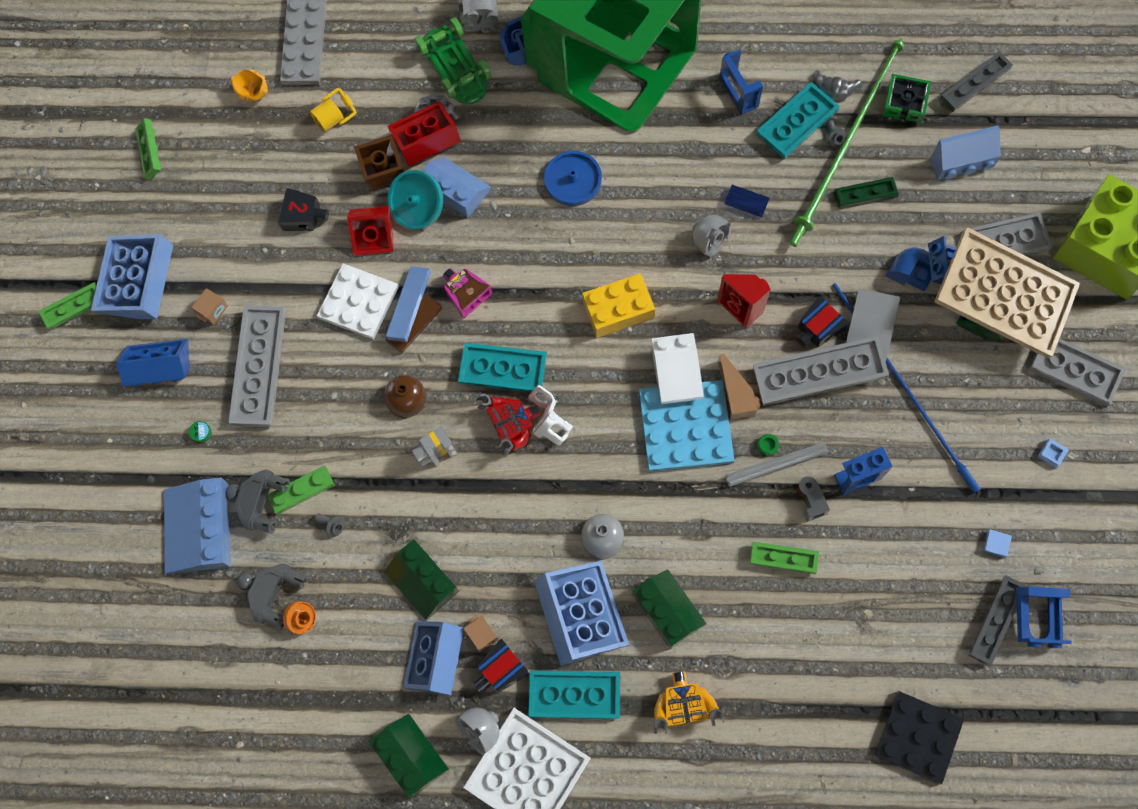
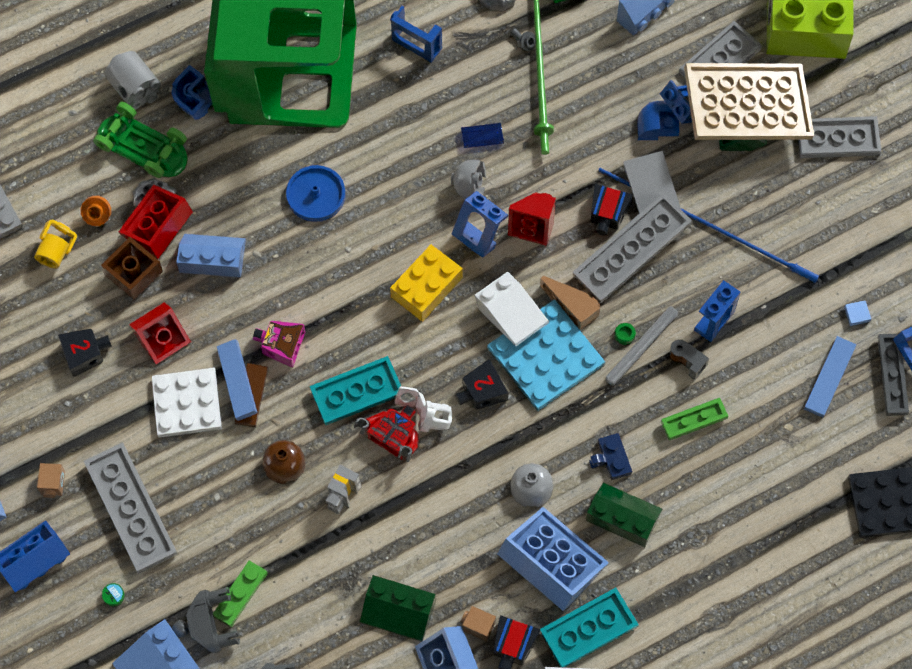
camera: 35 degrees left, 5 degrees down
dark grey plate [315,513,345,537] -> none
teal piece [388,170,443,229] -> none
torso [654,671,725,734] -> none
teal plate [756,82,840,160] -> none
dark green tile [834,177,899,209] -> none
light blue tile [1037,438,1069,468] -> none
none -> orange plate [80,196,112,226]
none -> blue panel [451,191,508,258]
none -> black torso [455,359,509,410]
none -> dark blue plate [589,433,633,480]
none -> medium blue tile [804,336,857,418]

